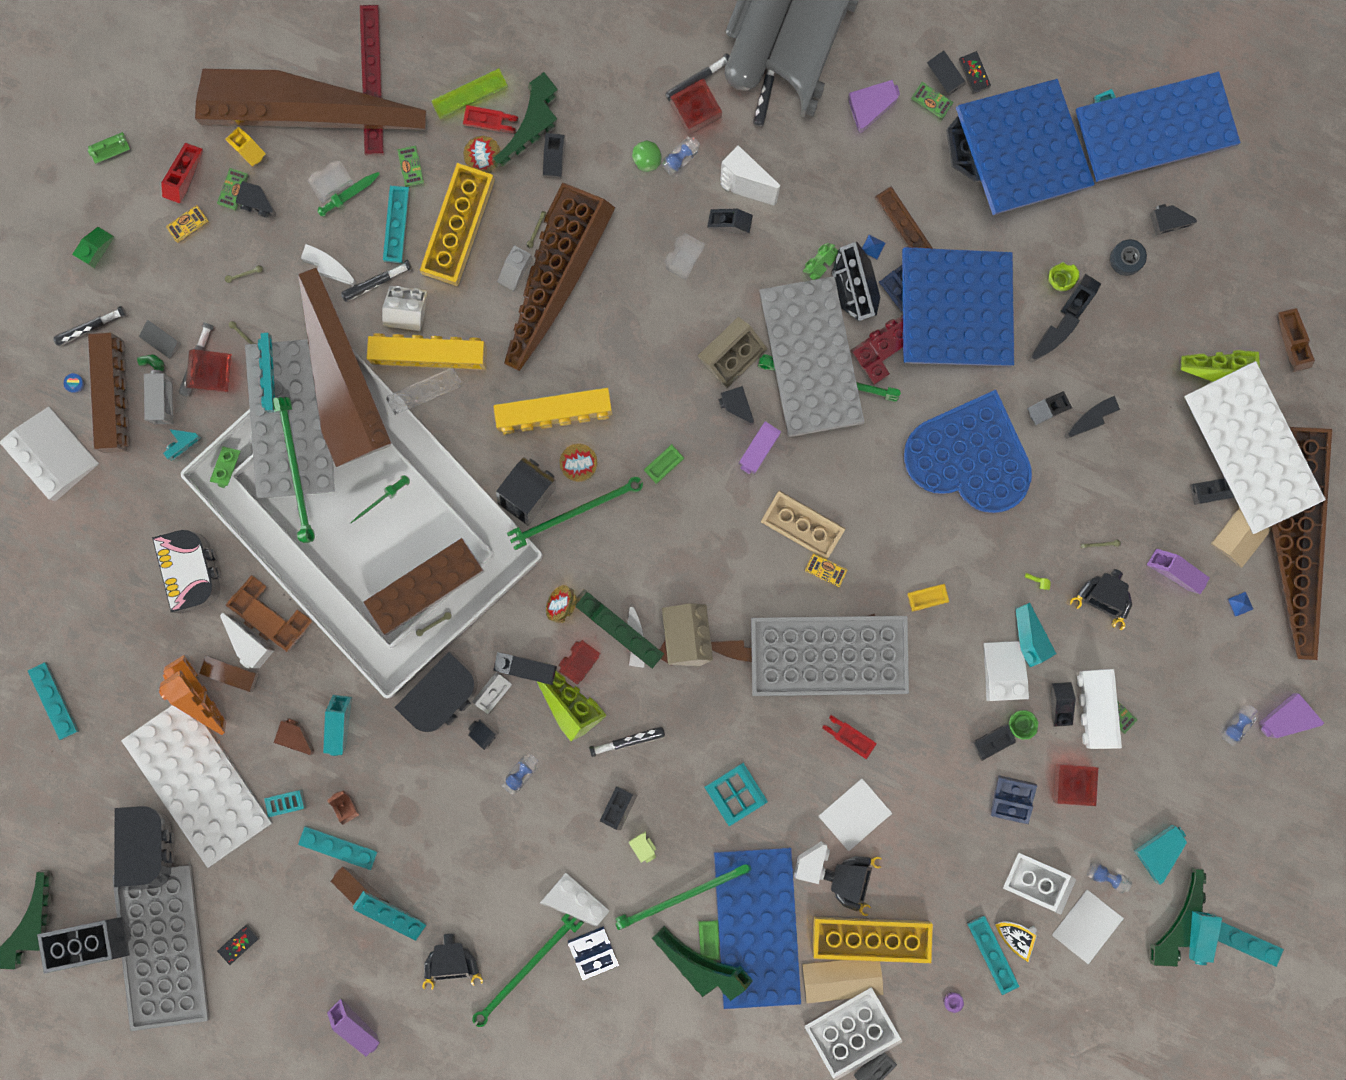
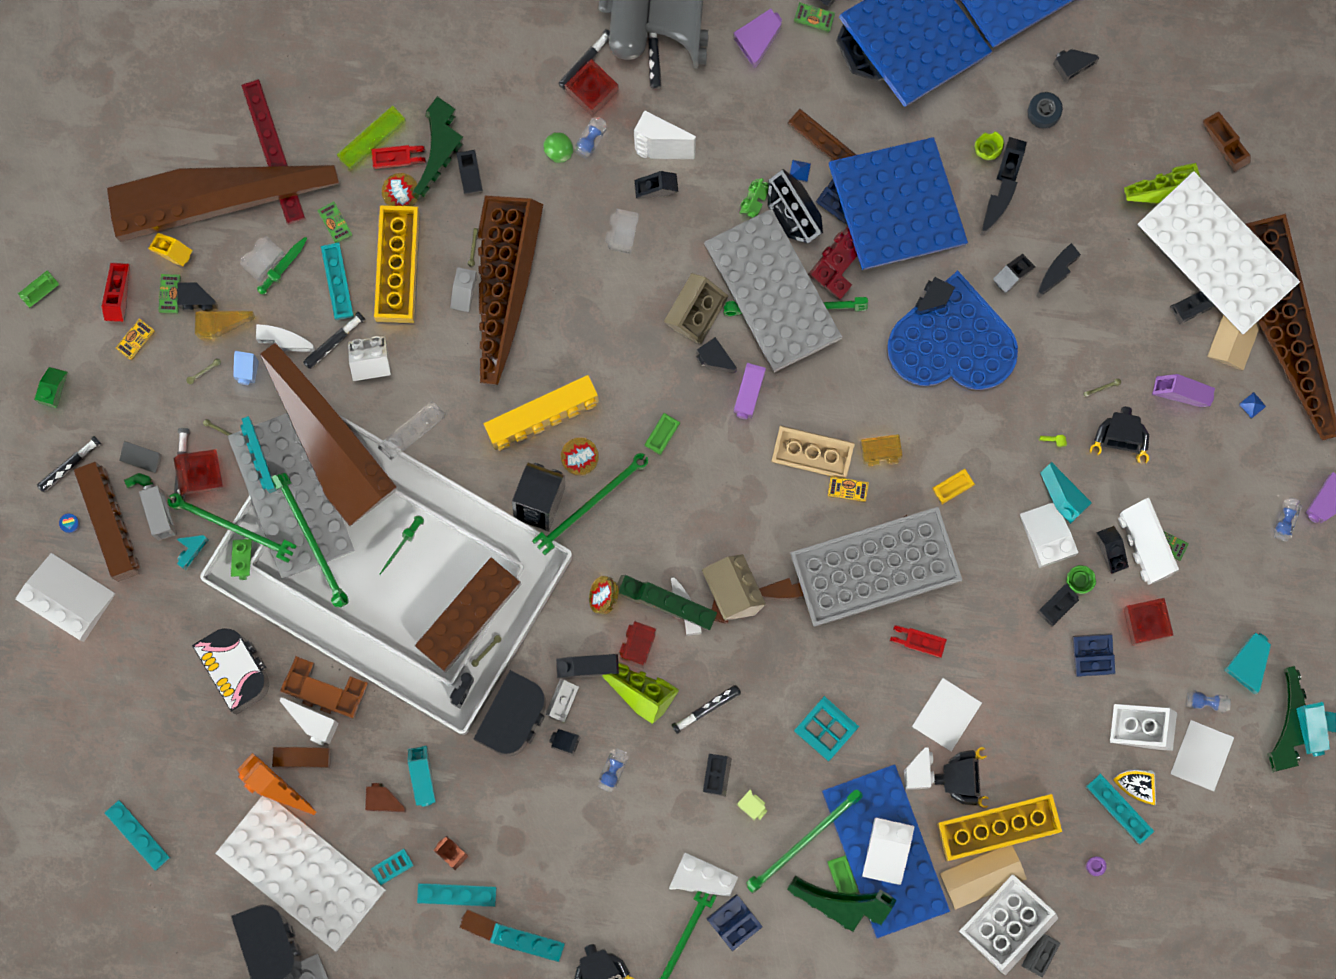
camera: 15 degrees left, 5 degrees down
yellow brick [367,333,487,370] -> none
none -> green hinge [167,493,297,563]
none -> clear yellow slope [195,311,255,341]
none -> light blue slope [233,351,259,385]
none -> black plate [450,673,474,709]
none -> clear yellow brick [860,434,902,467]
none -> white slope [862,818,914,885]
none -> black slope [915,277,955,315]

